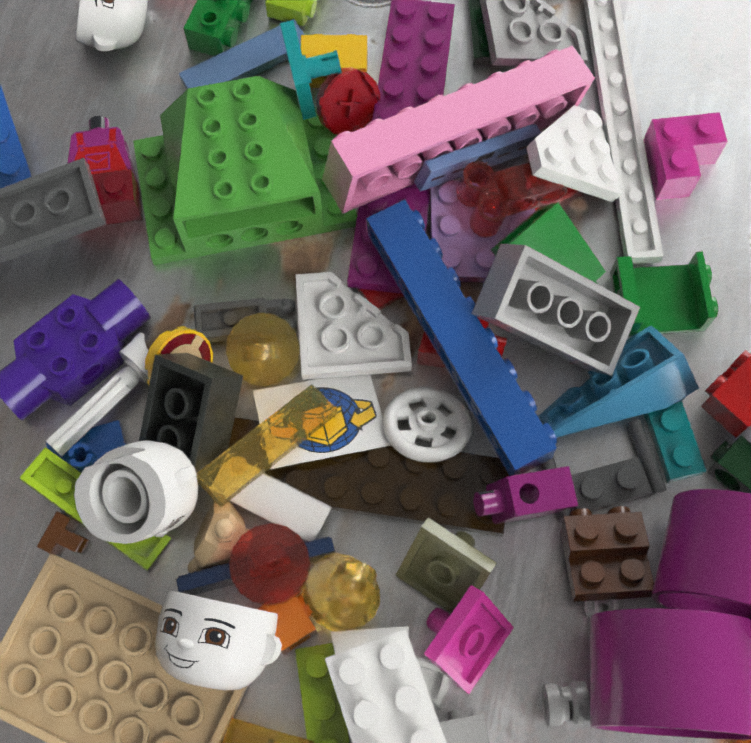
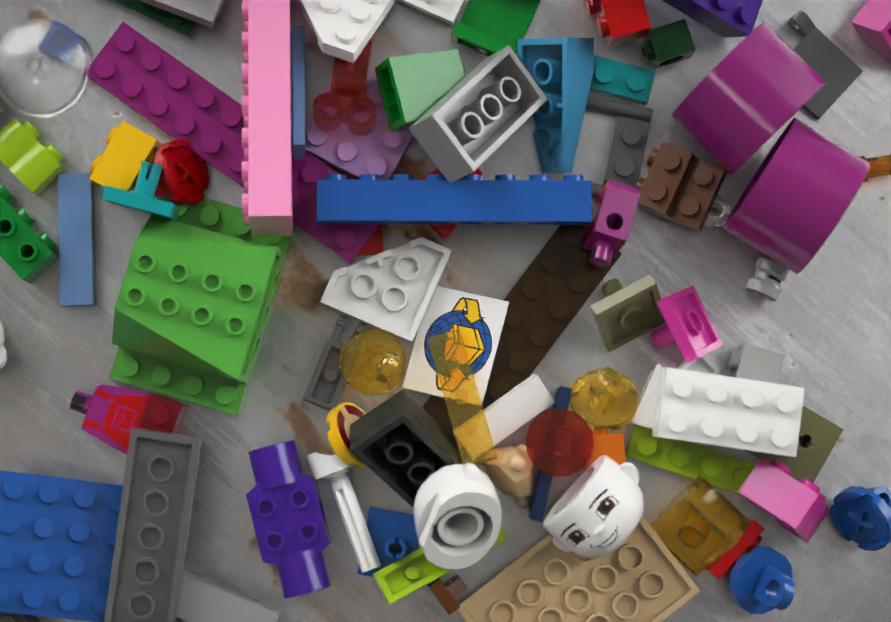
camera: 60 degrees left, 15 degrees up
white plate [383,387,472,462] -> none

